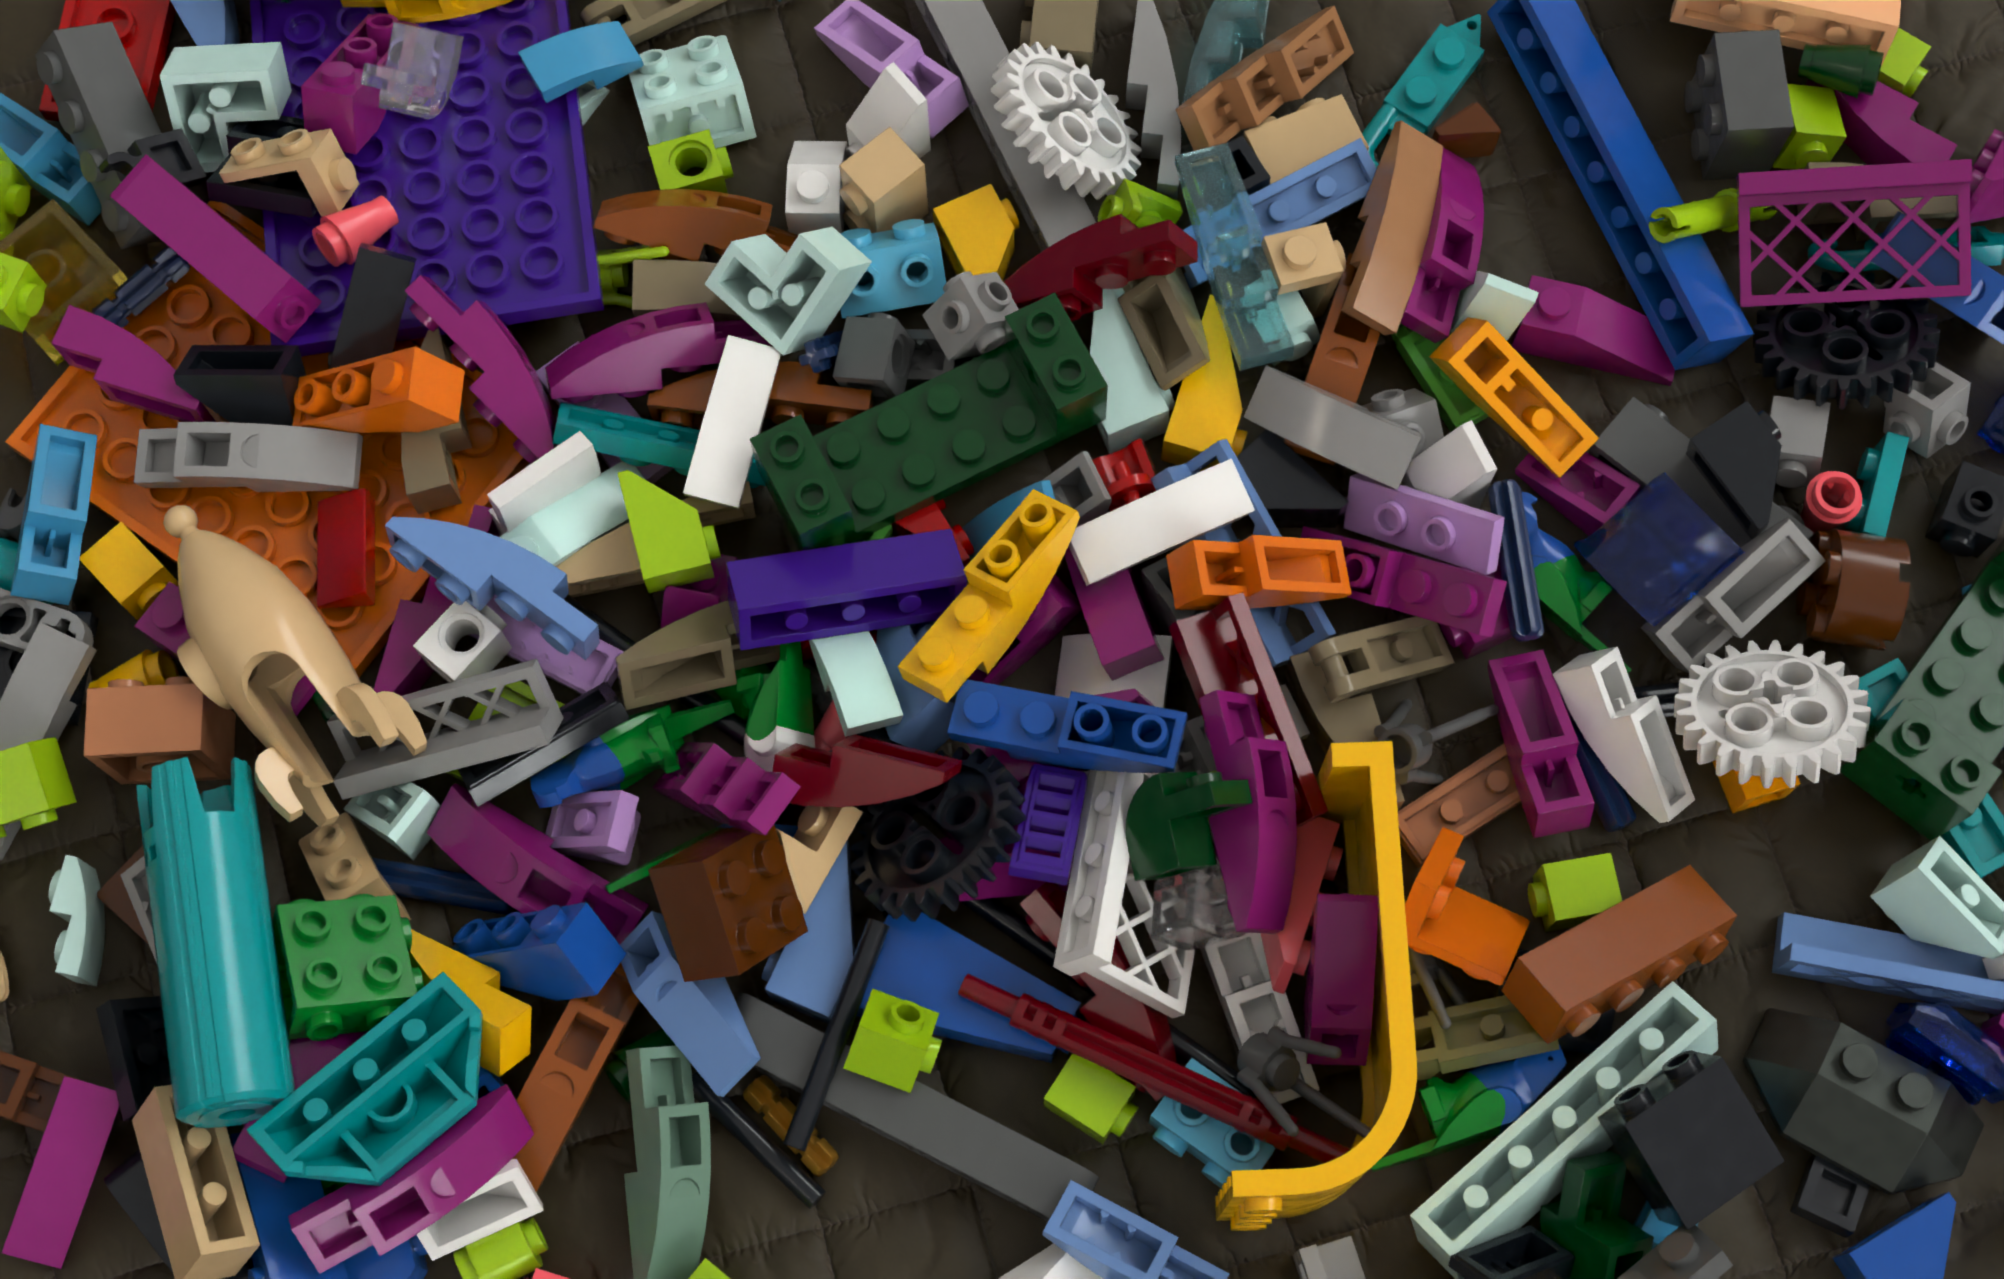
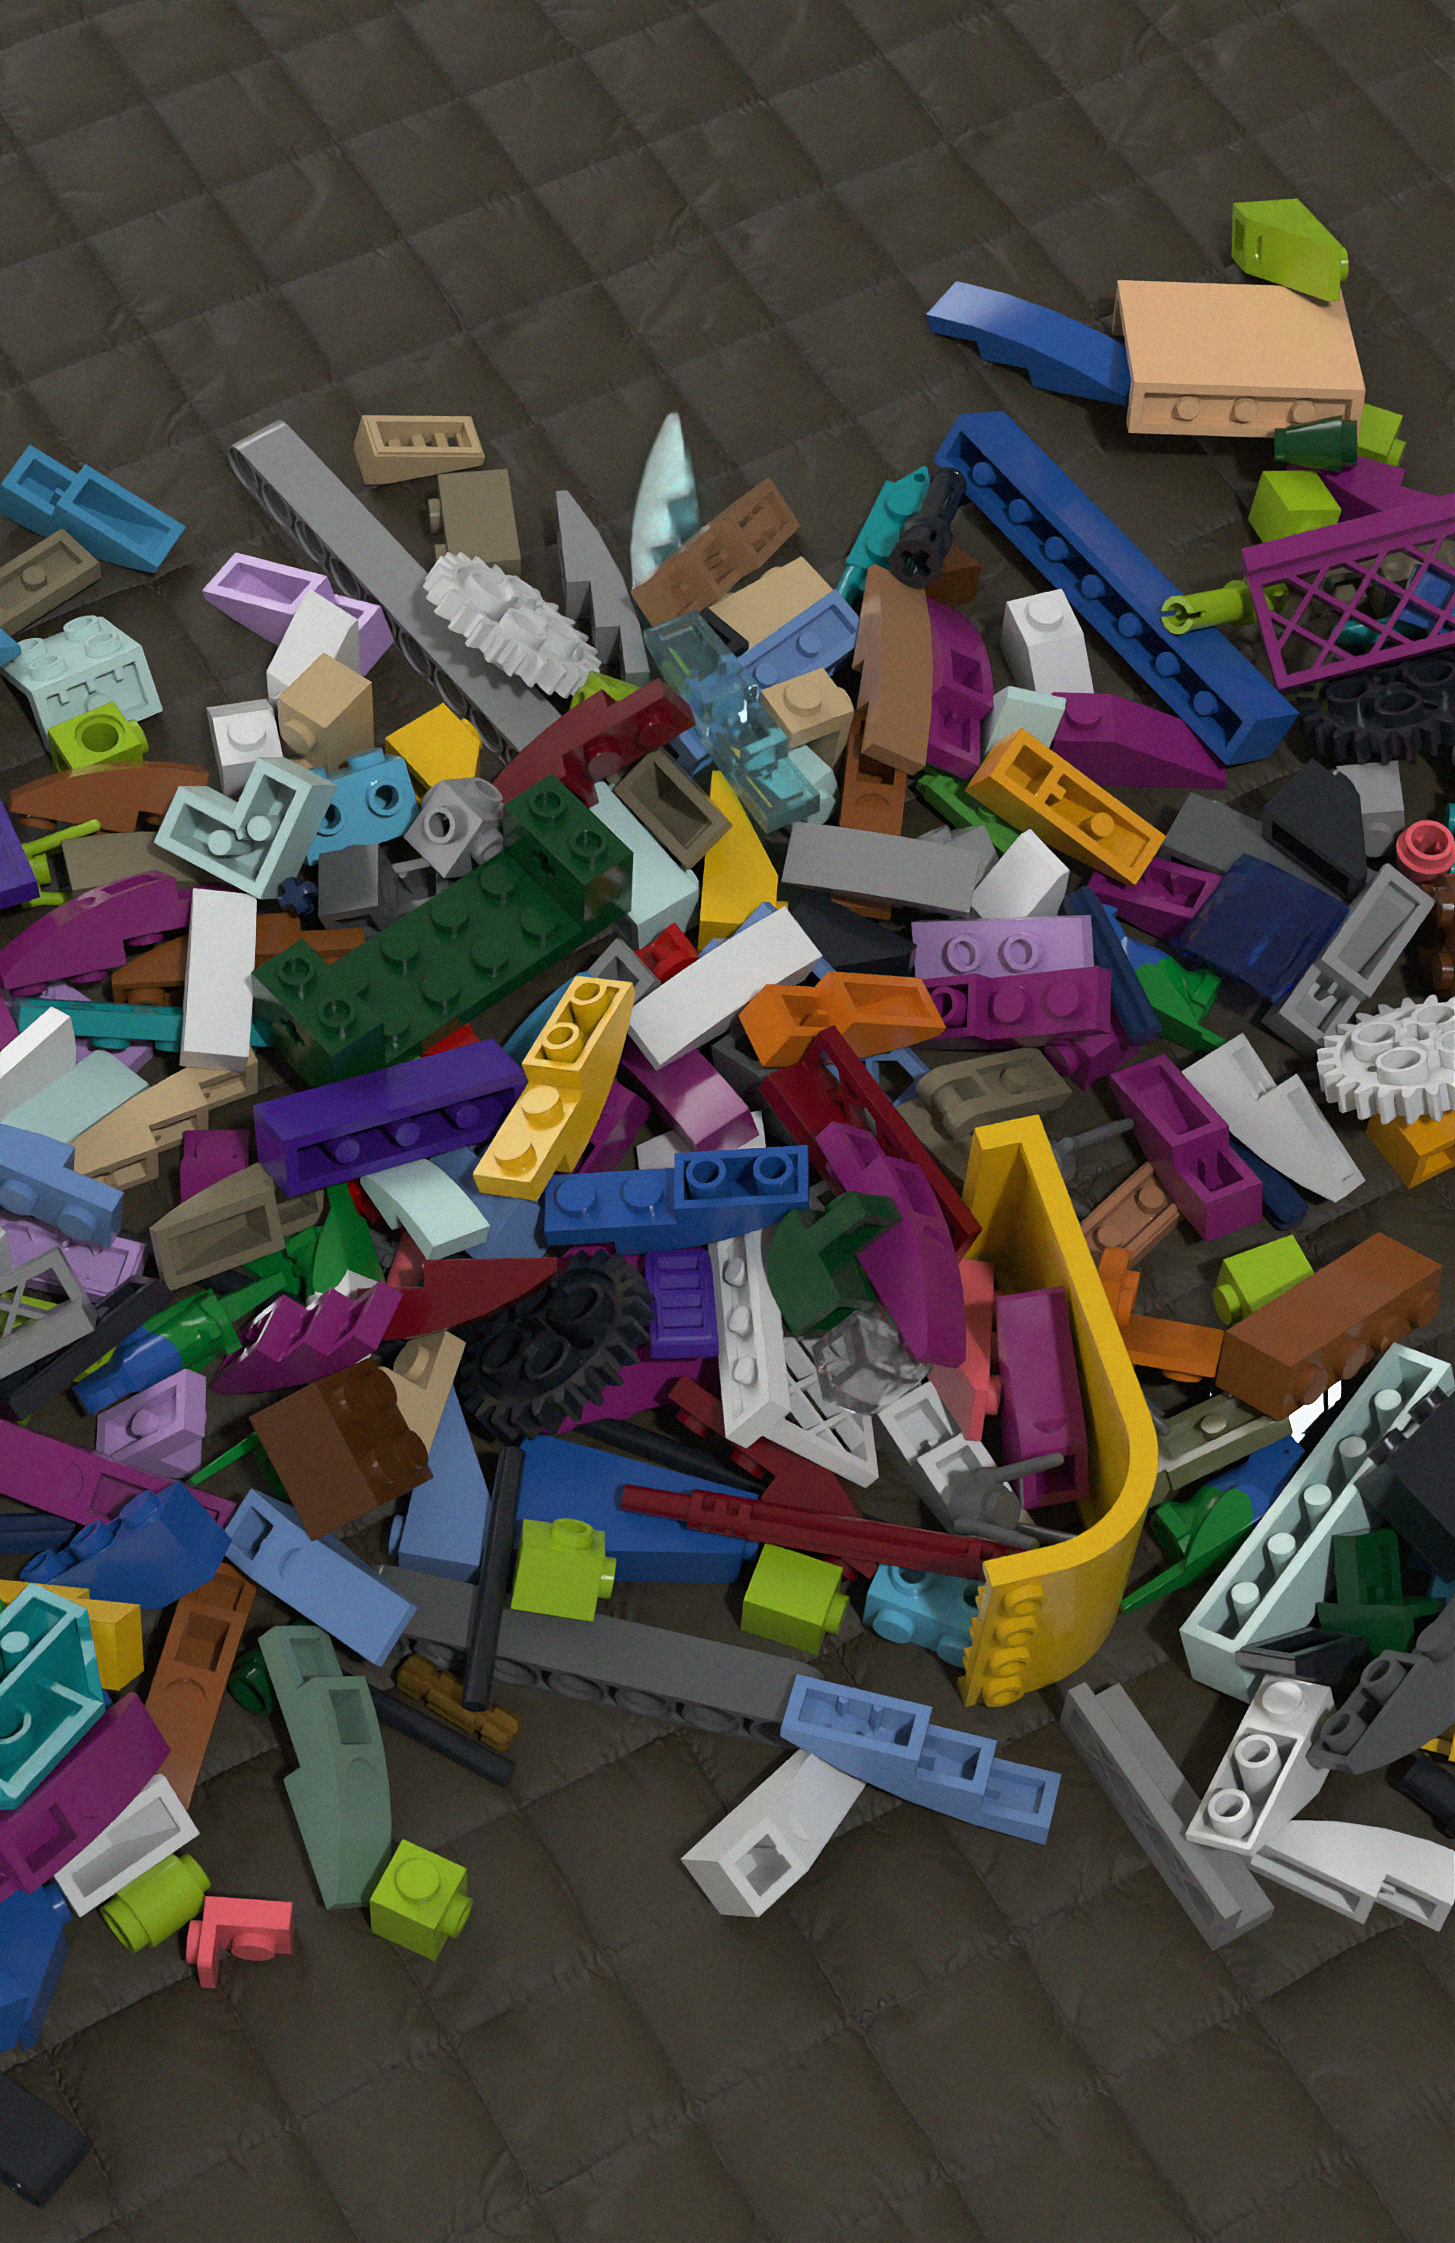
camera: 20 degrees left, 15 degrees down
lime slope [617,470,721,593] -> none
dark grey brick [1684,30,1794,180] -> none
none -> black pin [889,467,967,588]
none -> white slope [999,589,1094,695]

